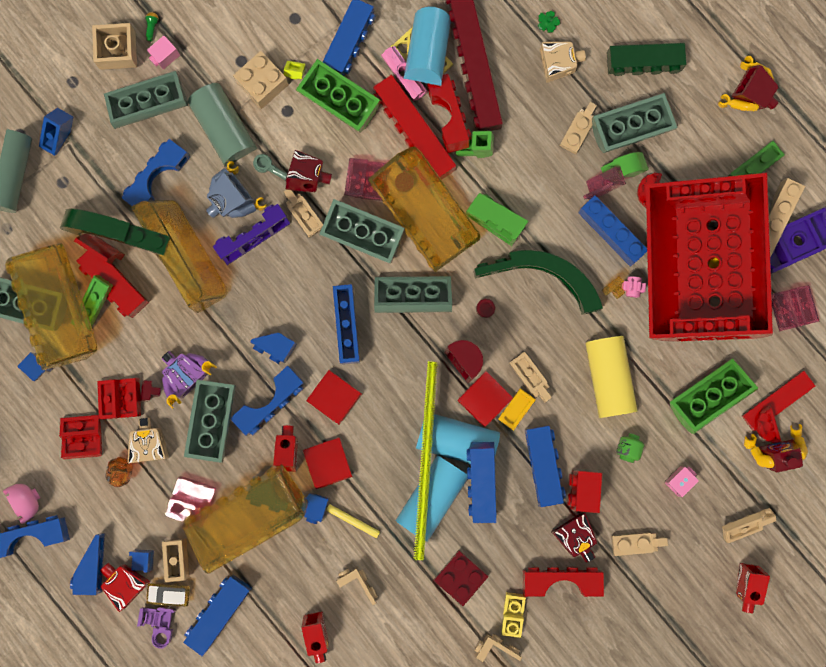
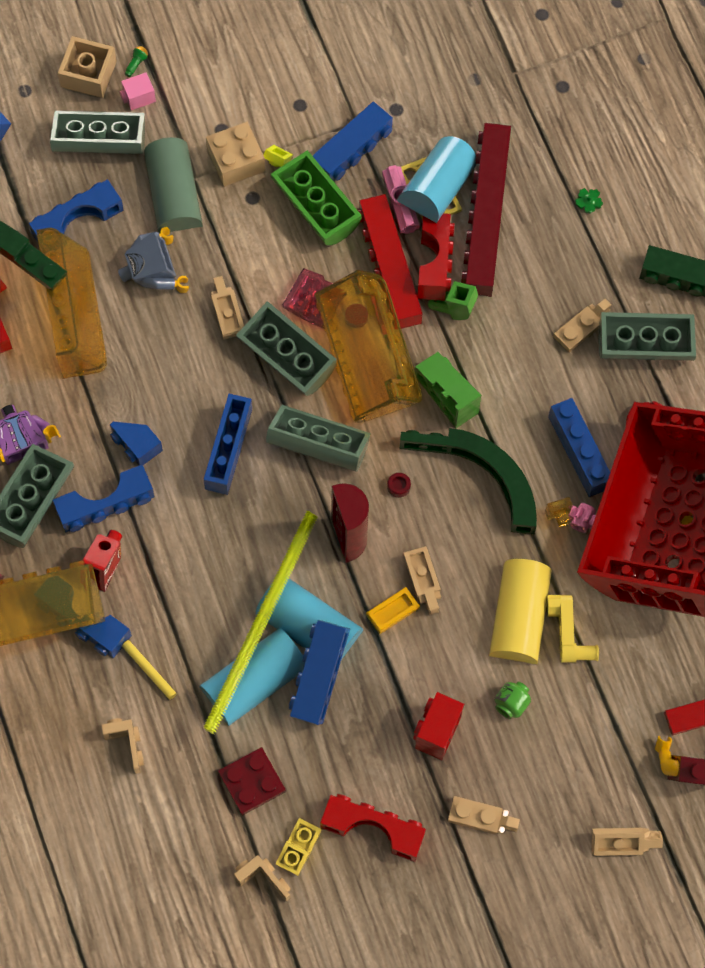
camera: 20 degrees right, 15 degrees down
dark purple piece [212,204,290,266] -> none
sand green plate [253,154,288,181] -> none
dark red torso [285,150,332,192] -> none
red torso [301,611,329,663] -> none
red slope [303,437,352,489] -> none
red slope [306,370,362,425] -> none
red slope [457,371,513,427] -> none
blue brick [525,426,566,507] -> none
tan torso [540,42,586,83] -> none
dark red torso [551,512,597,563] -> none
clear pink panel [583,166,626,200] -> none
bright green brick [601,152,649,185] -> none
bright pink brick [664,466,699,497] -> none
bright green brick [670,359,758,434] -> none
red torso [736,563,770,614] -> none
red tile [756,406,782,443] -> none
none -> light yellow beam [546,595,599,663]

